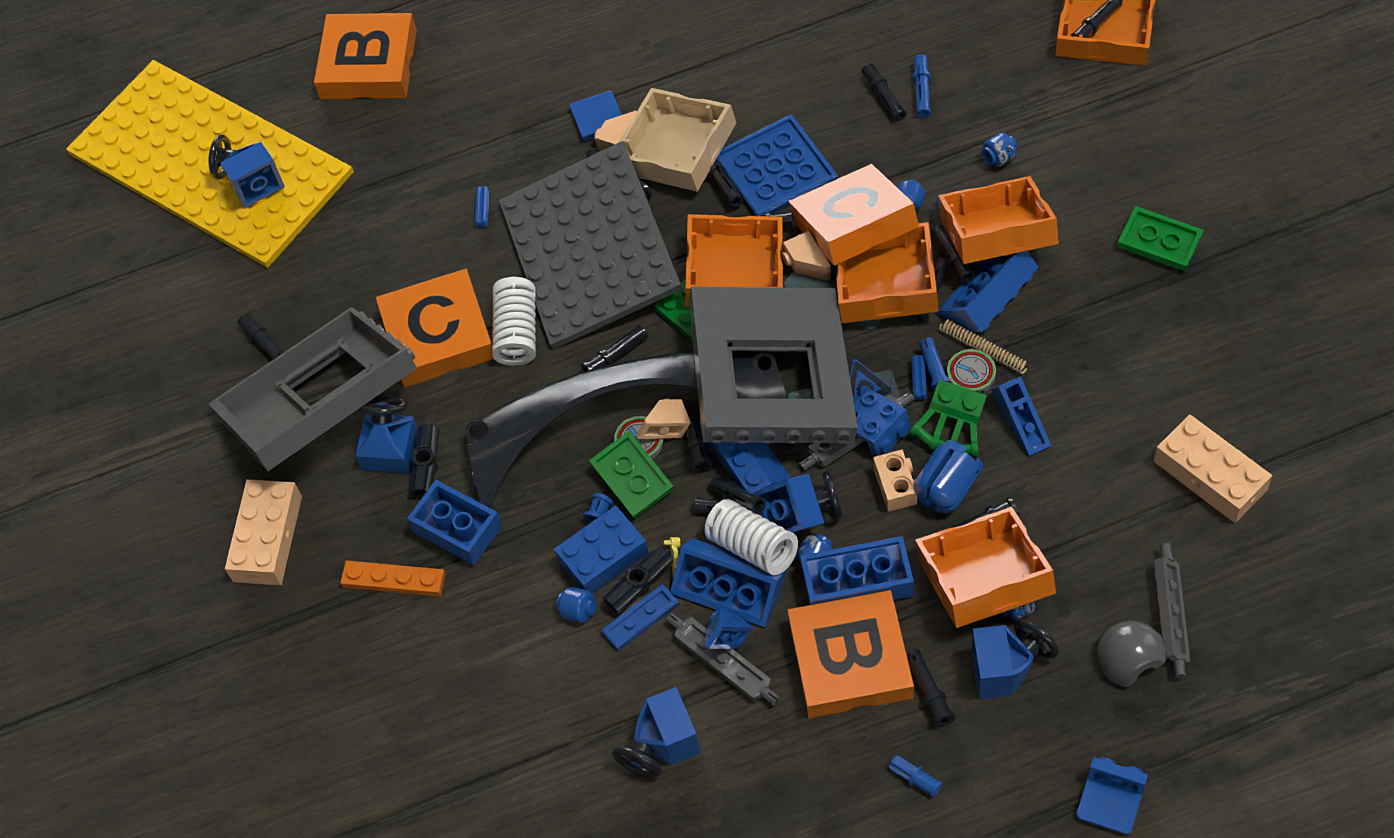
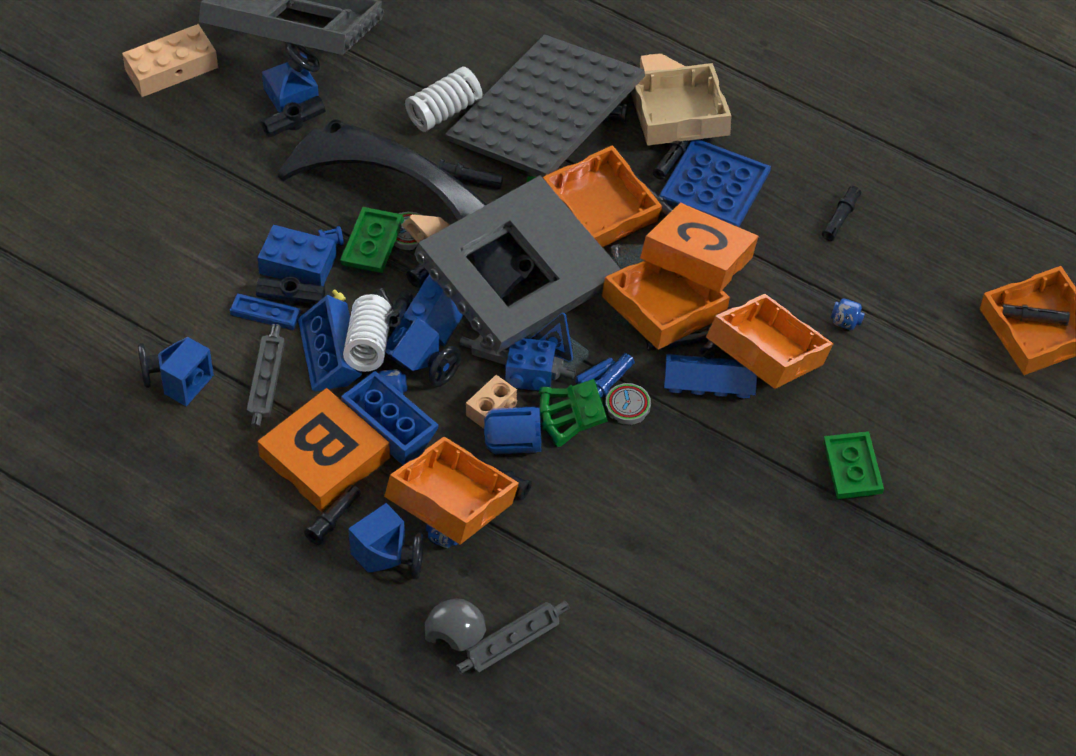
camera: 45 degrees right, 5 degrees down
orange plate [340,561,446,597] -> none
orange tile [376,268,494,388] -> none
blue brick [407,480,502,565] -> none
blue axle [475,186,489,228] -> none
blue head [556,587,597,623] -> none
blue tile [569,90,622,142] -> none
blue slope [705,609,753,649] -> none
light nougat slope [782,231,831,280] -> none
blue axle [889,755,942,798] -> none
blue head [897,180,926,213] -> none
blue pin [912,54,931,118] -> none
tan piece [939,319,1027,374] -> none
blue slope [991,377,1052,456] -> none
blue bracket [1077,757,1148,835] -> none
light nougat brick [1154,414,1272,523] -> none

